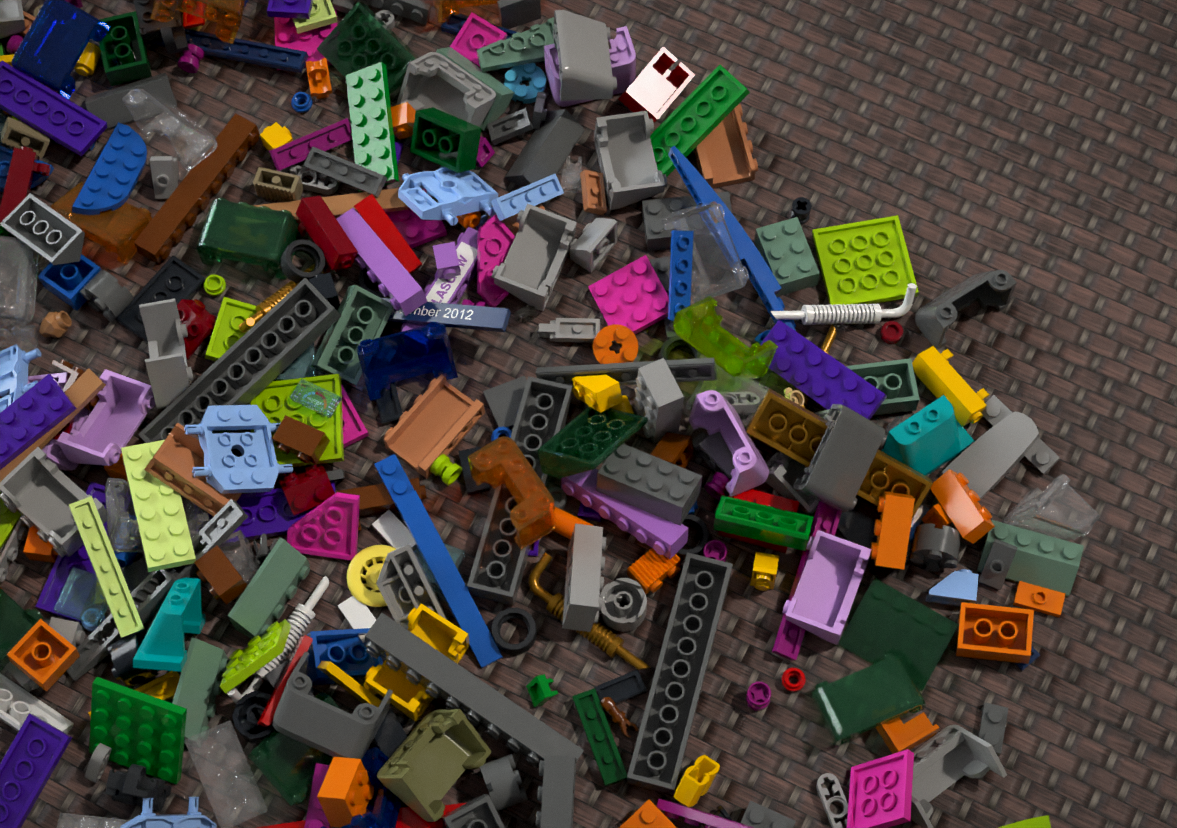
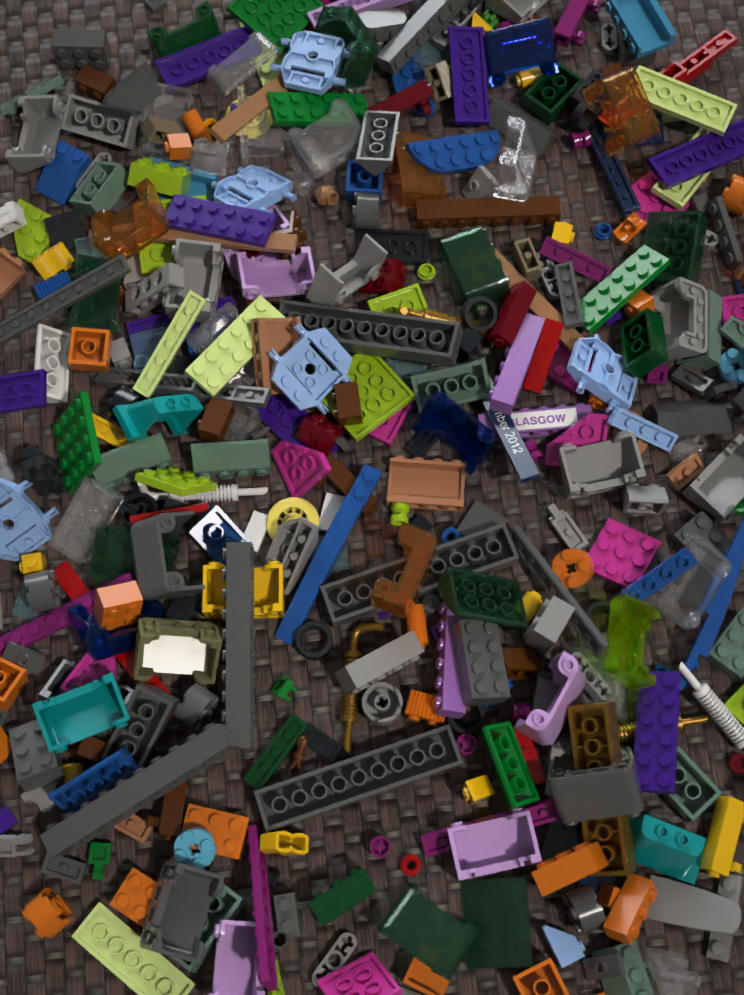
camera: 55 degrees right, 5 degrees up
light grey beam [85,743,112,783] -> none
clear light blue tile [290,378,341,418] -> none
yellow tile [317,661,382,707] -> none
medium lavender brick [433,242,461,279] -> none
yellow slope [572,375,623,413] -> none
tan plate [784,388,804,406] -> none
none -> light grey brick [125,262,185,316]
none -> dark green brick [309,867,377,926]

